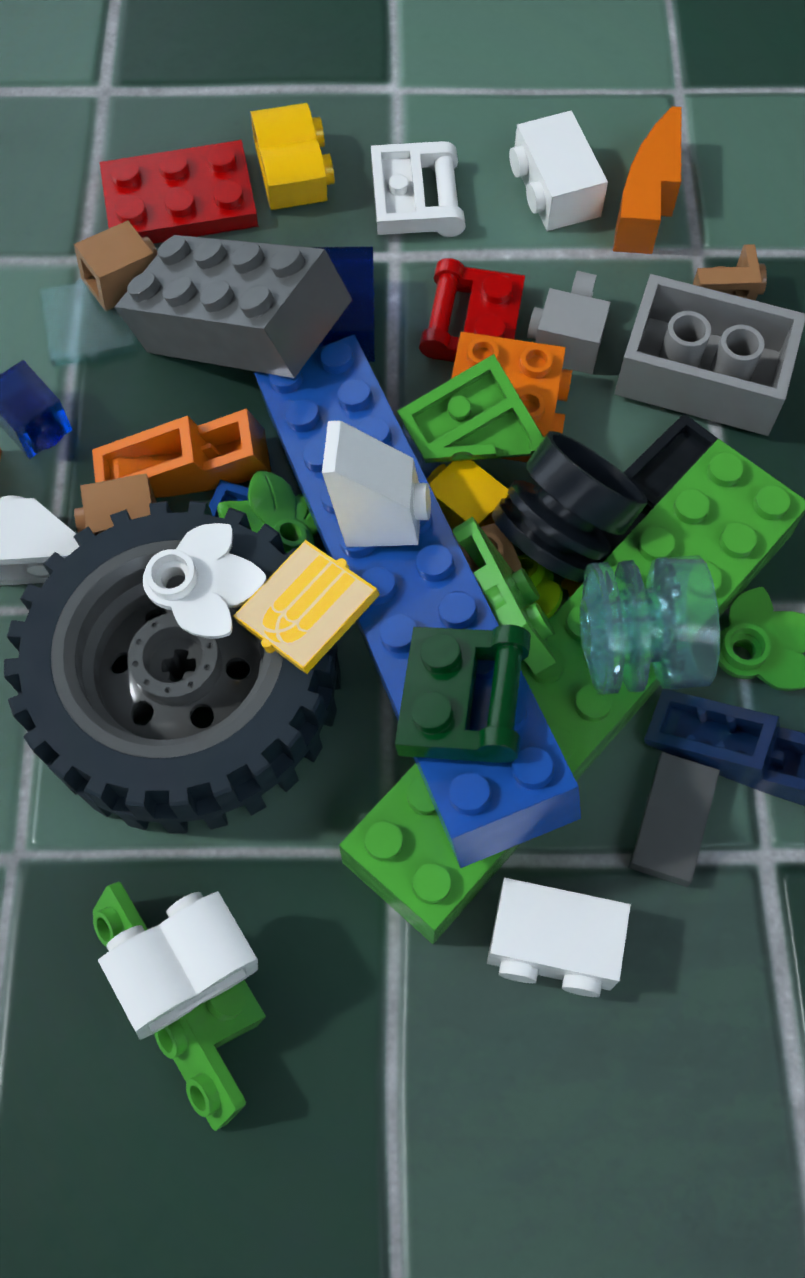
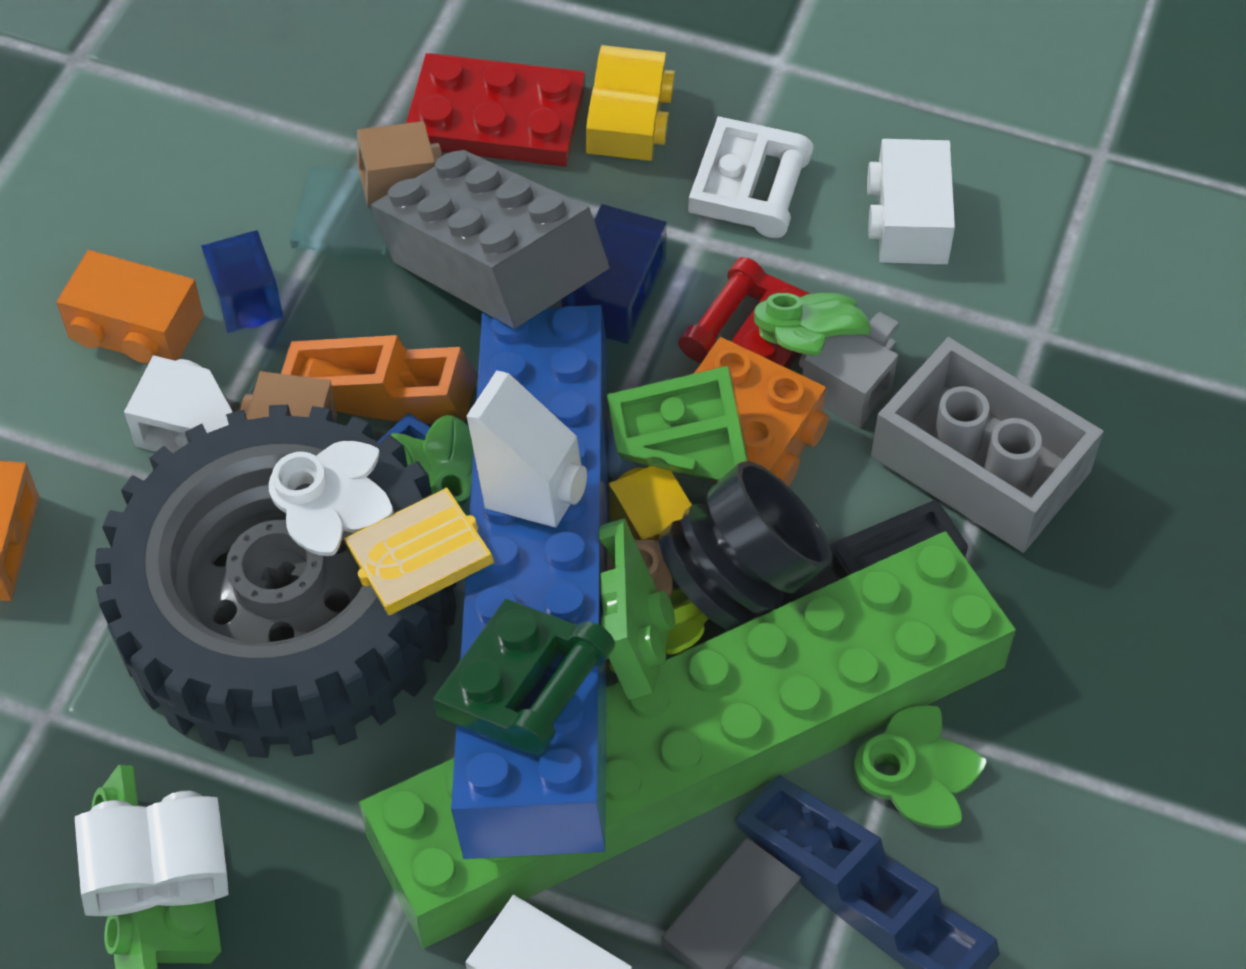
camera: 20 degrees right, 10 degrees down
clear light blue wheel [579,555,720,695] -> none
orange slope [613,106,682,254] -> none
medium nougat bracket [693,244,767,301] -> none
none -> bright green plate [754,293,871,356]

